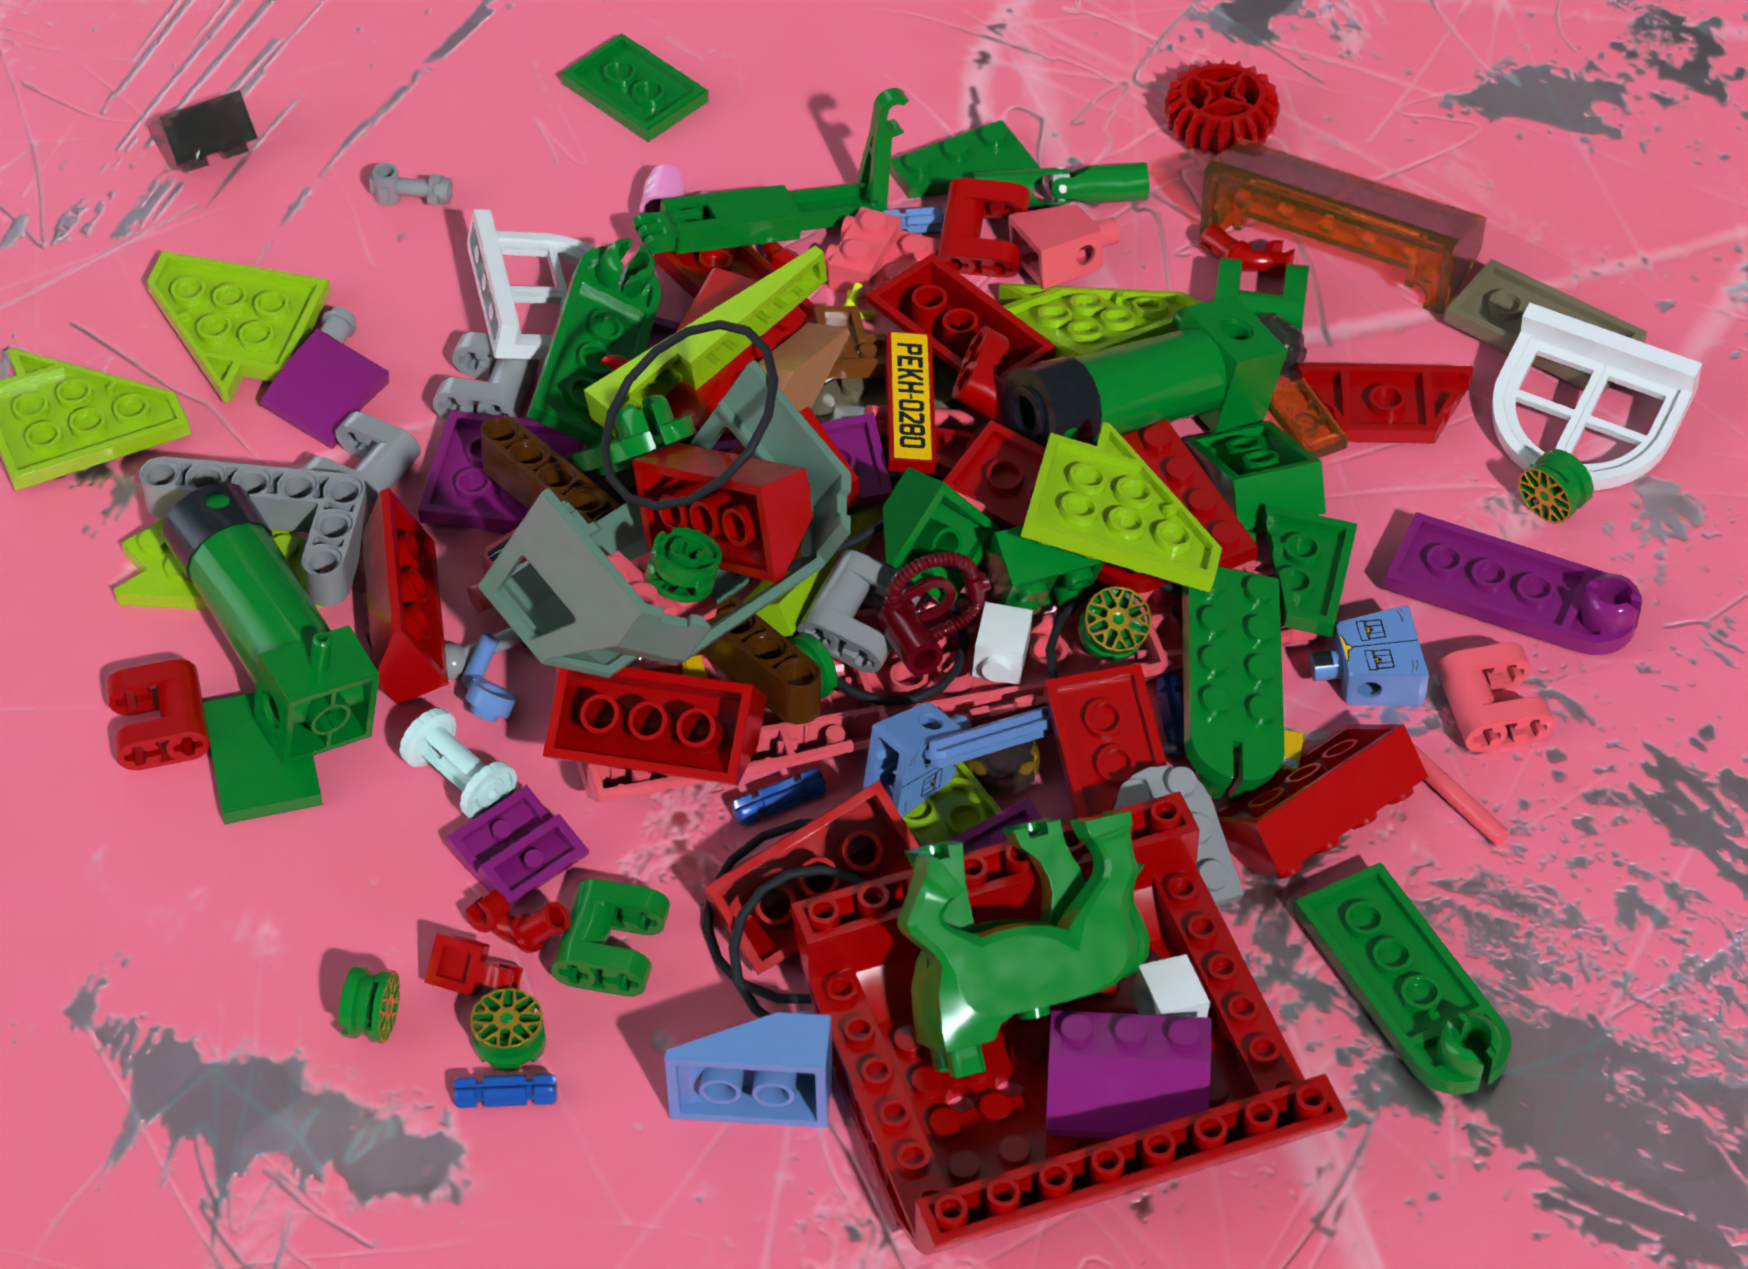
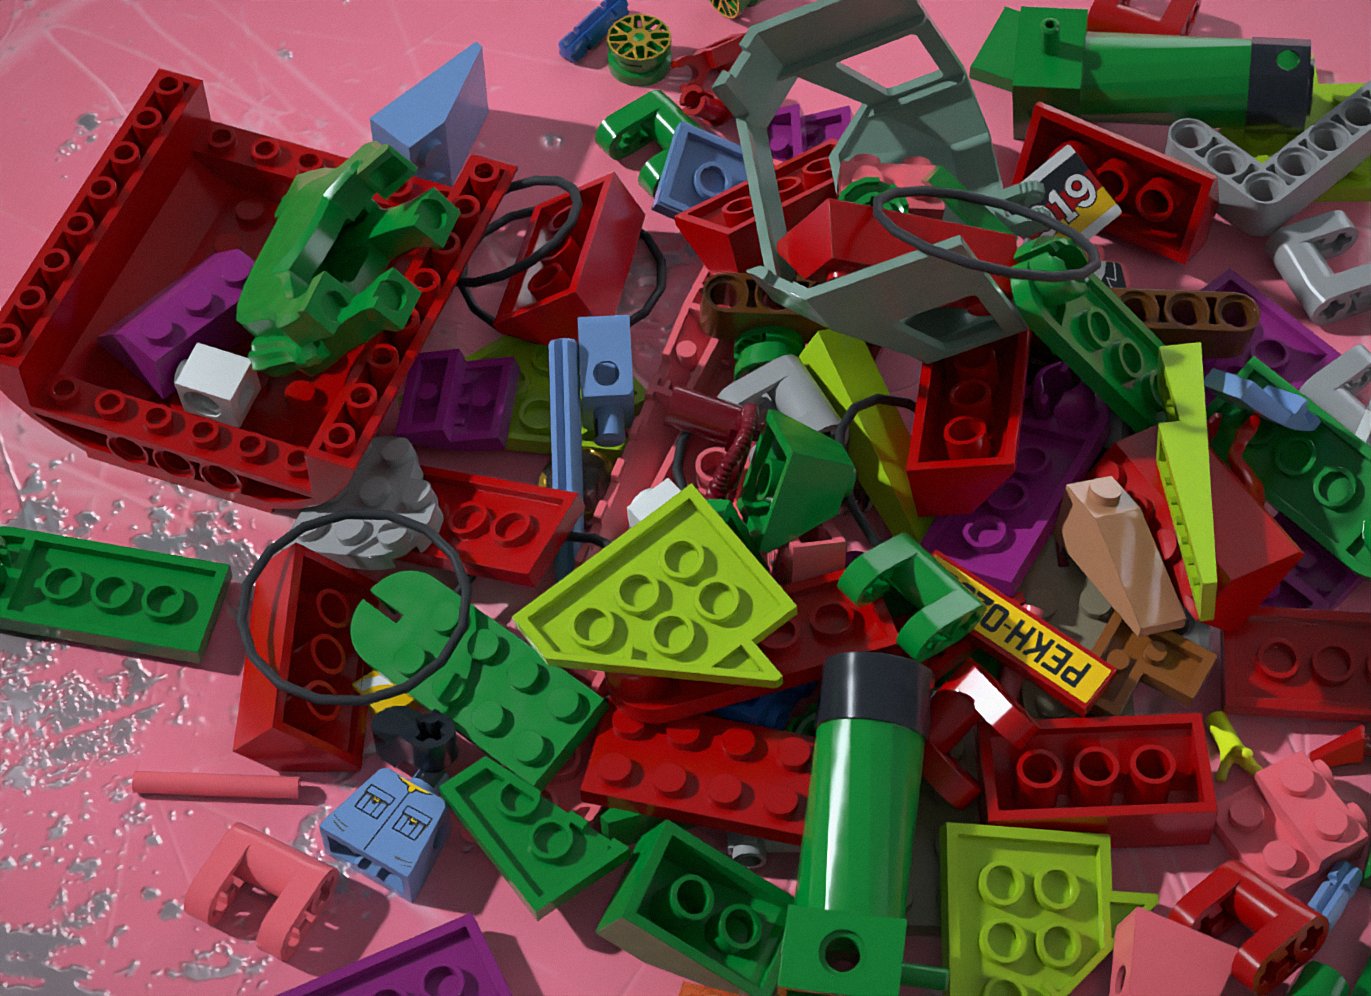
camera: 130 degrees right, 5 degrees up
none -> black piece [236,509,472,706]
none -> black piece [371,706,459,771]
none -> medium blue plate [651,121,747,219]
none -> green connector [837,532,987,663]
none -> green tile [921,165,1019,241]
none -> sticker [1009,145,1122,240]
none -> medium blue slope [1204,368,1321,431]

